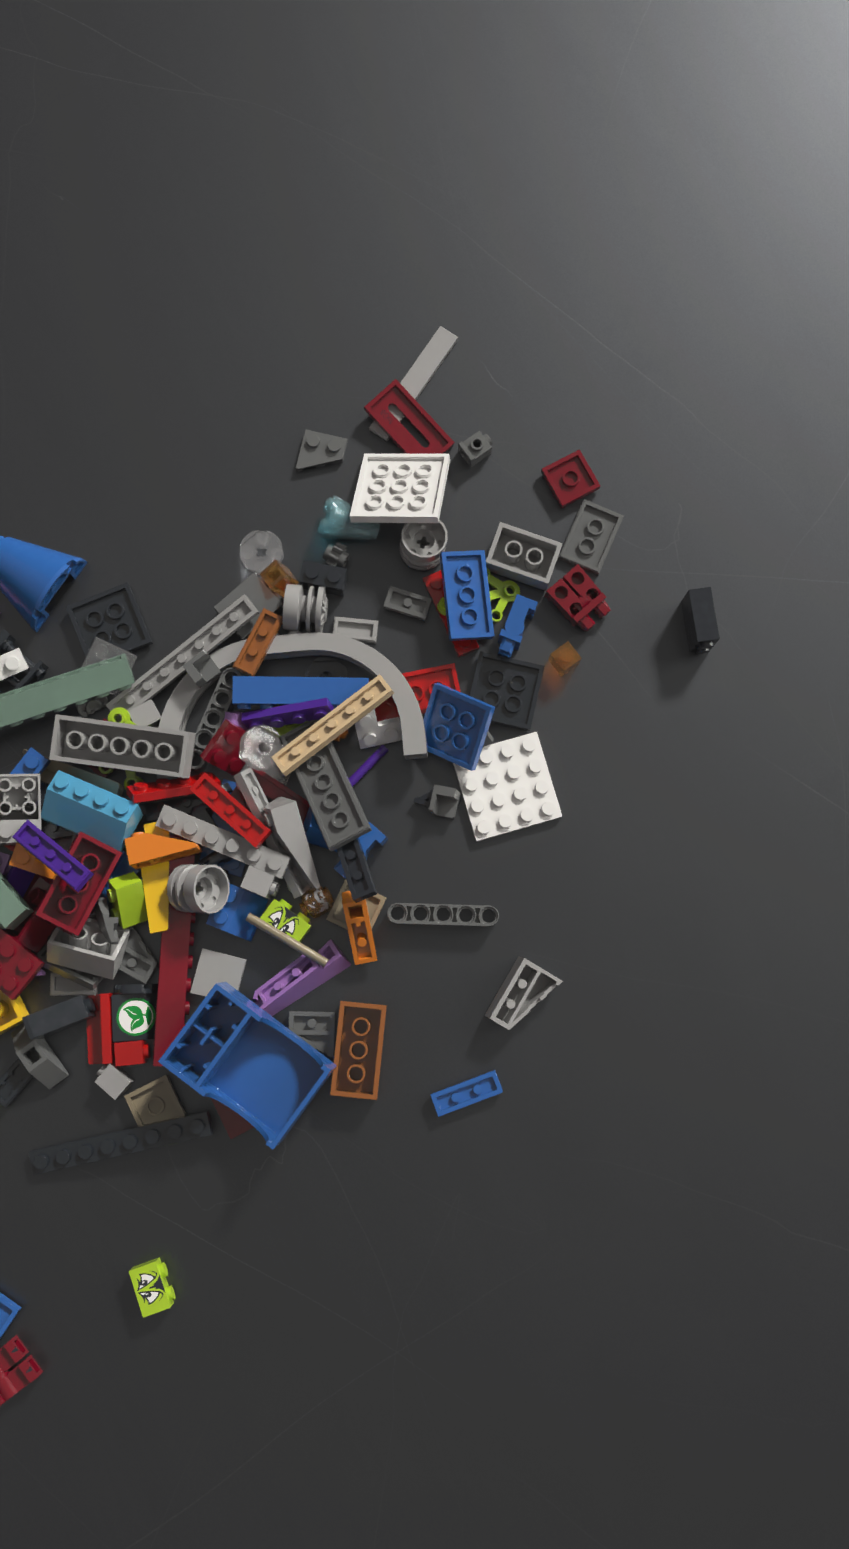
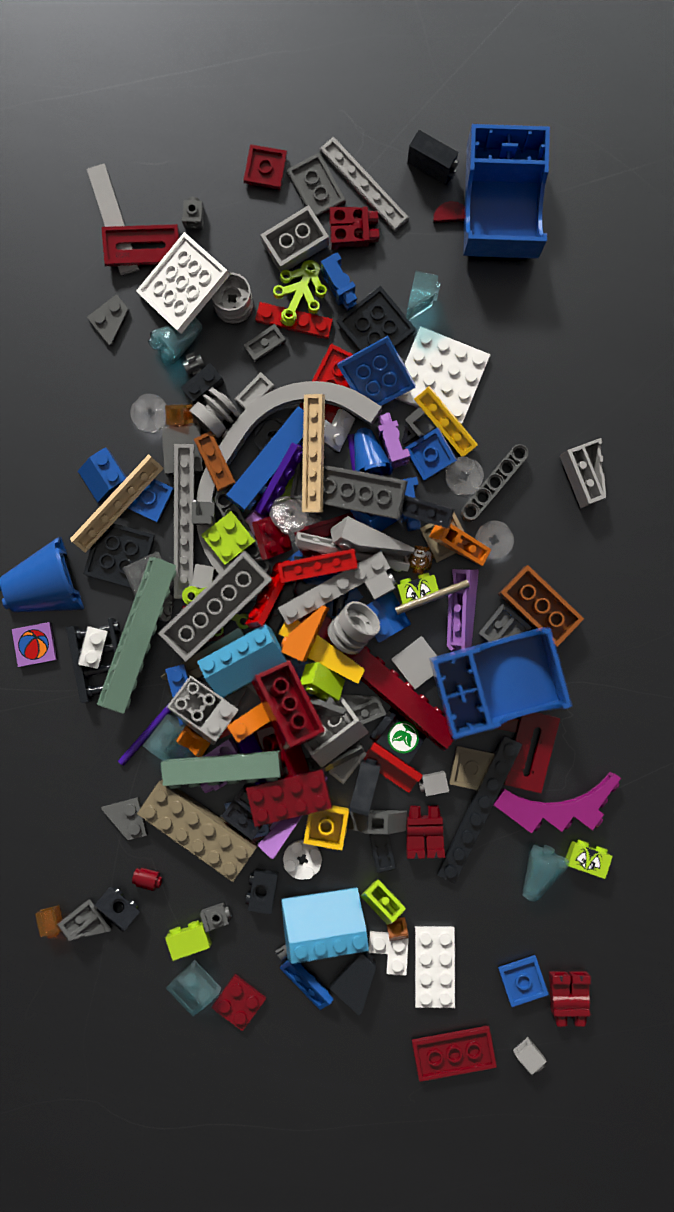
camera: 45 degrees left, 5 degrees up
dark purple tile [12,819,94,892] -> none
red brick [114,1040,151,1067] -> none
blue plate [430,1070,503,1117] -> none
blue plate [440,550,494,641] -> none
clear orange brick [548,641,582,677] -> none
none -> tan plate [70,454,164,553]
none -> blue slope [78,447,127,503]
none -> blue plate [127,479,174,523]
none -> lime plate [201,511,256,566]
none -> light grey tile [320,137,409,232]
none -> blue cone [354,428,393,476]
none -> medium lavender hips [378,413,410,469]
none -> blue plate [405,428,457,481]
none -> clear light blue slope [406,271,441,320]
none -> dark red hips [406,805,445,859]
none -> yellow plate [414,386,478,458]
none -> dark red tile [433,201,465,223]
none -> clear plate [445,457,484,496]
none -> blue piece [463,124,550,258]
none -> clear plate [475,521,514,559]
none -> magenta arch [494,772,621,834]
none -> dark red piece [504,712,560,793]
none -> clear light blue cone [523,845,569,902]

